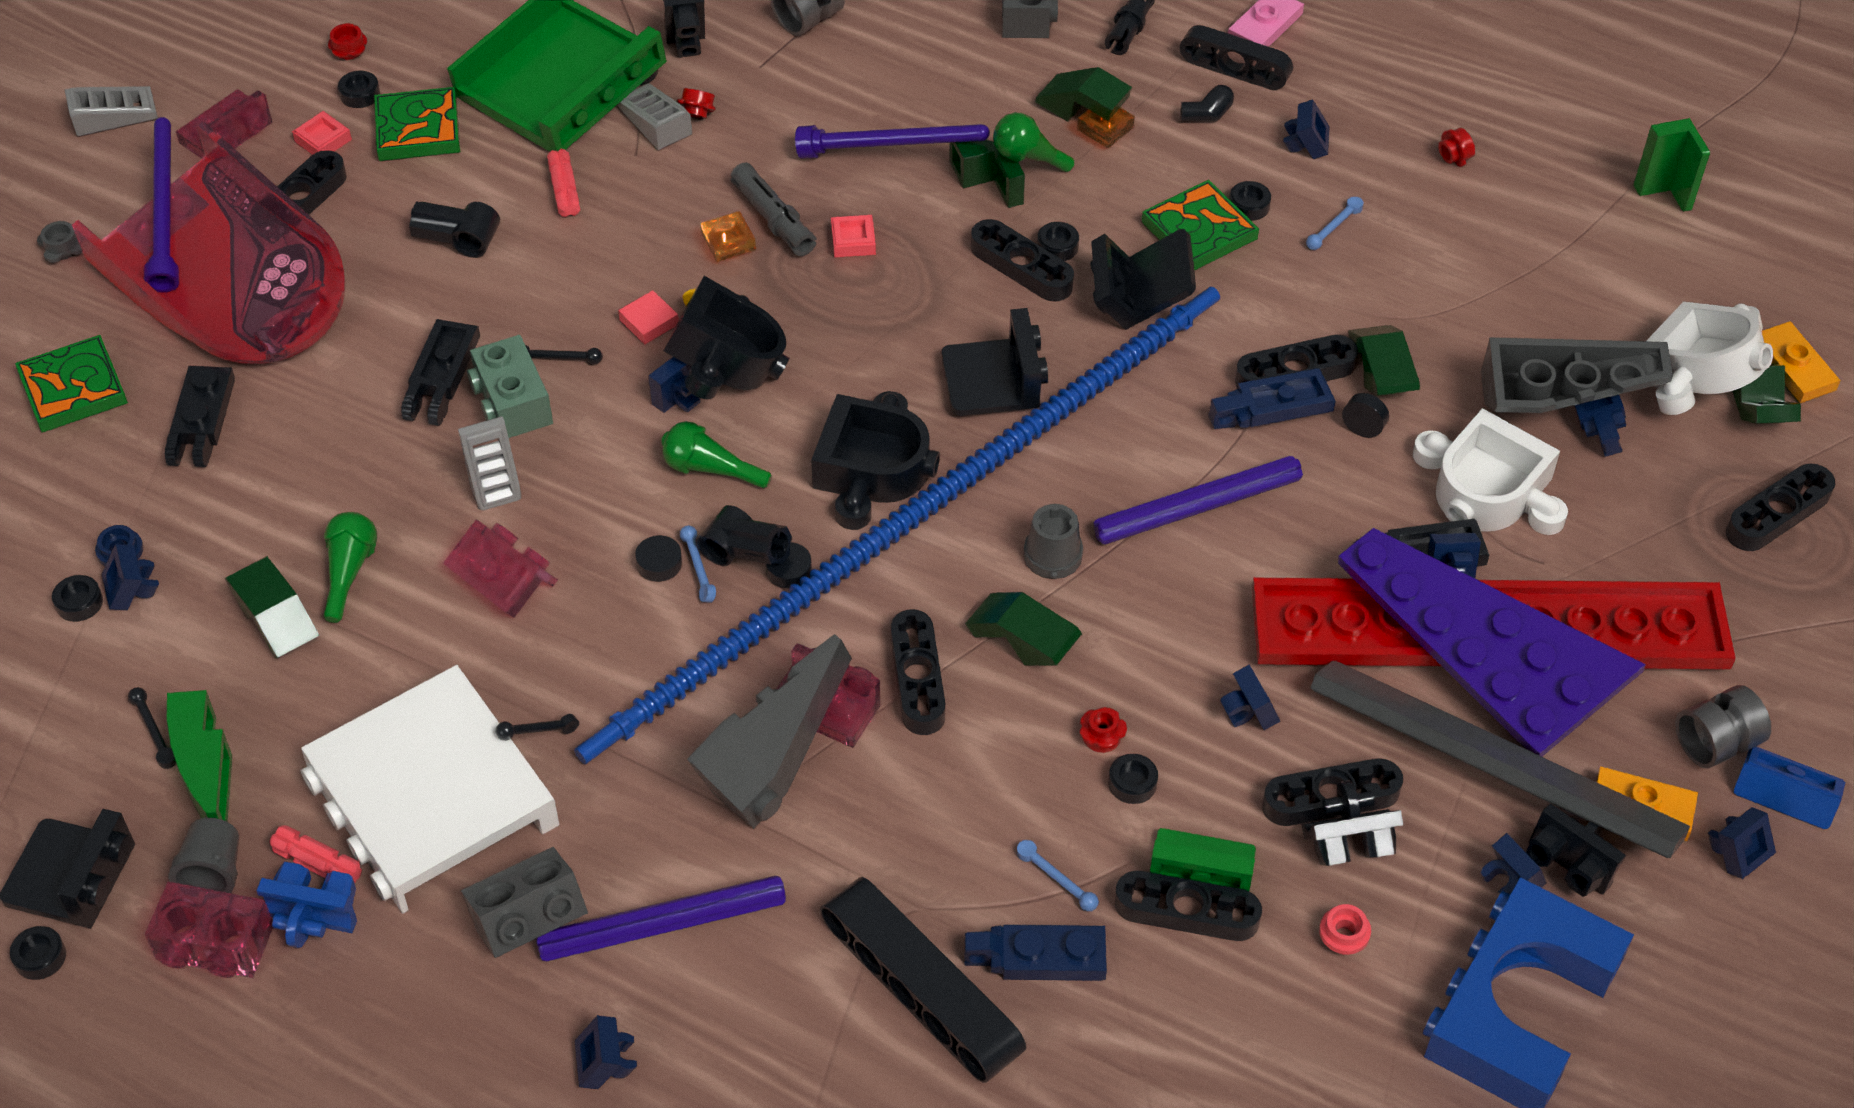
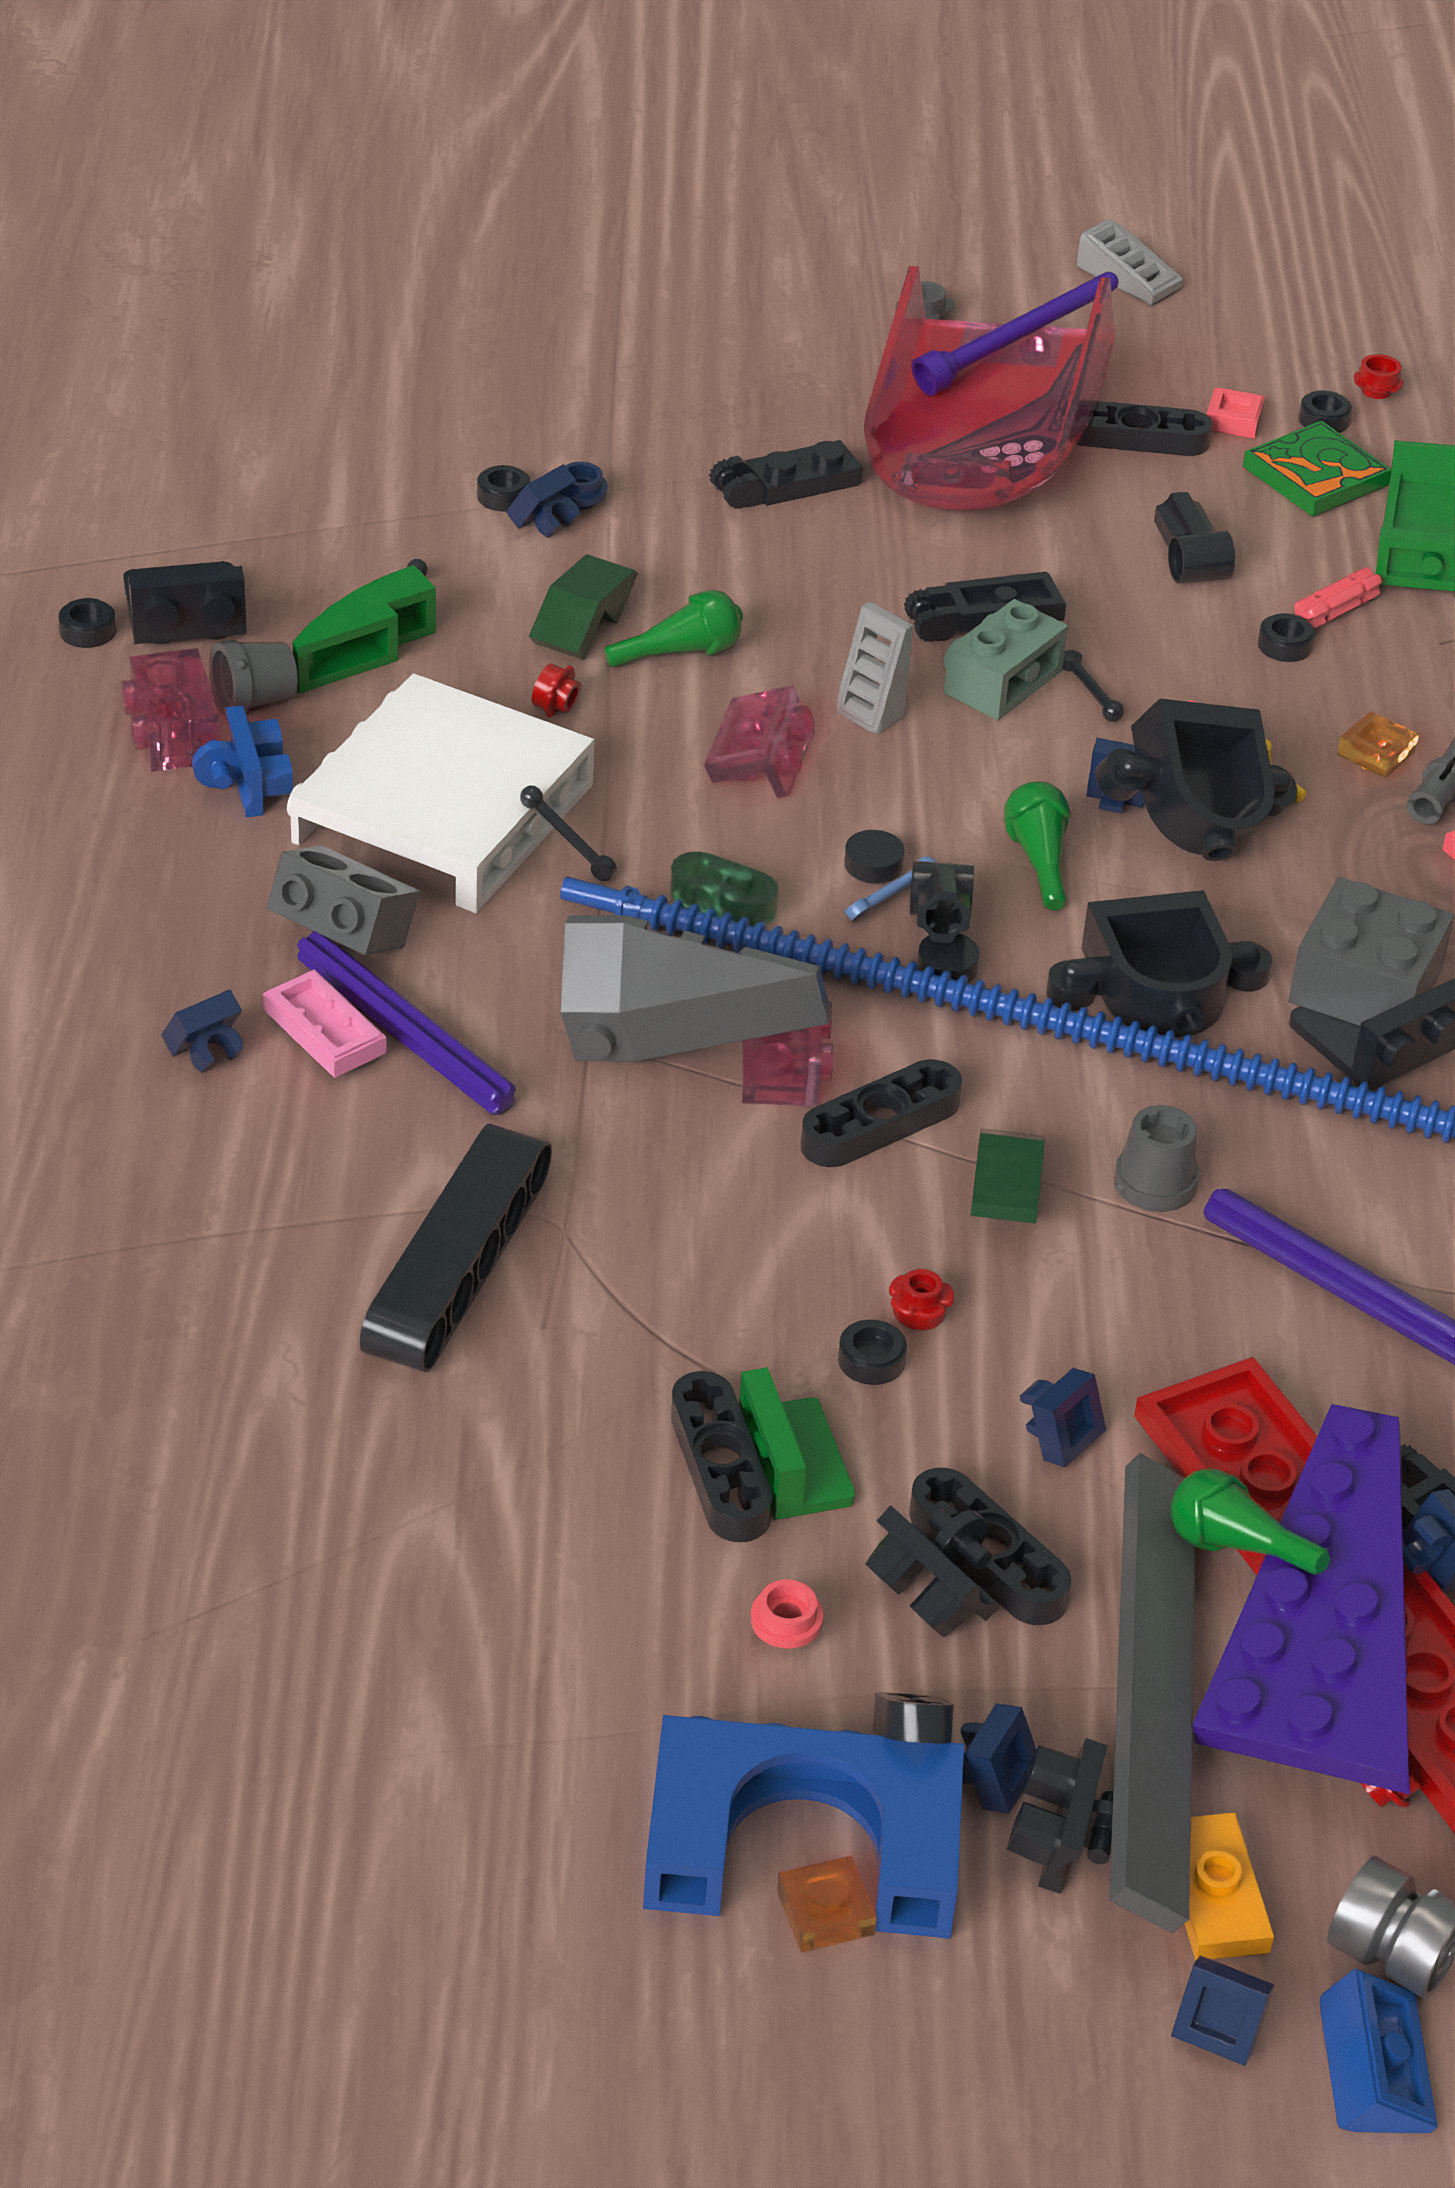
camera: 60 degrees right, 10 degrees down
tile [15,335,128,433] -> none
clear pink bracket [176,89,273,162] -> none
coral axle [269,825,362,883] -> none
dark blue hinge [964,925,1107,981] -> none
medium blue hinge [1017,840,1099,911] -> none
none -> bright pink plate [263,969,387,1078]
none -> red plate [531,663,581,718]
none -> clear green beam [670,851,779,926]
none -> clear orange plate [777,1856,877,1952]
none -> black beam [873,1692,954,1744]
none -> green piece [1170,1468,1330,1575]
none -> black tile [1258,613,1315,662]
none -> dark grey brick [1288,876,1455,1026]

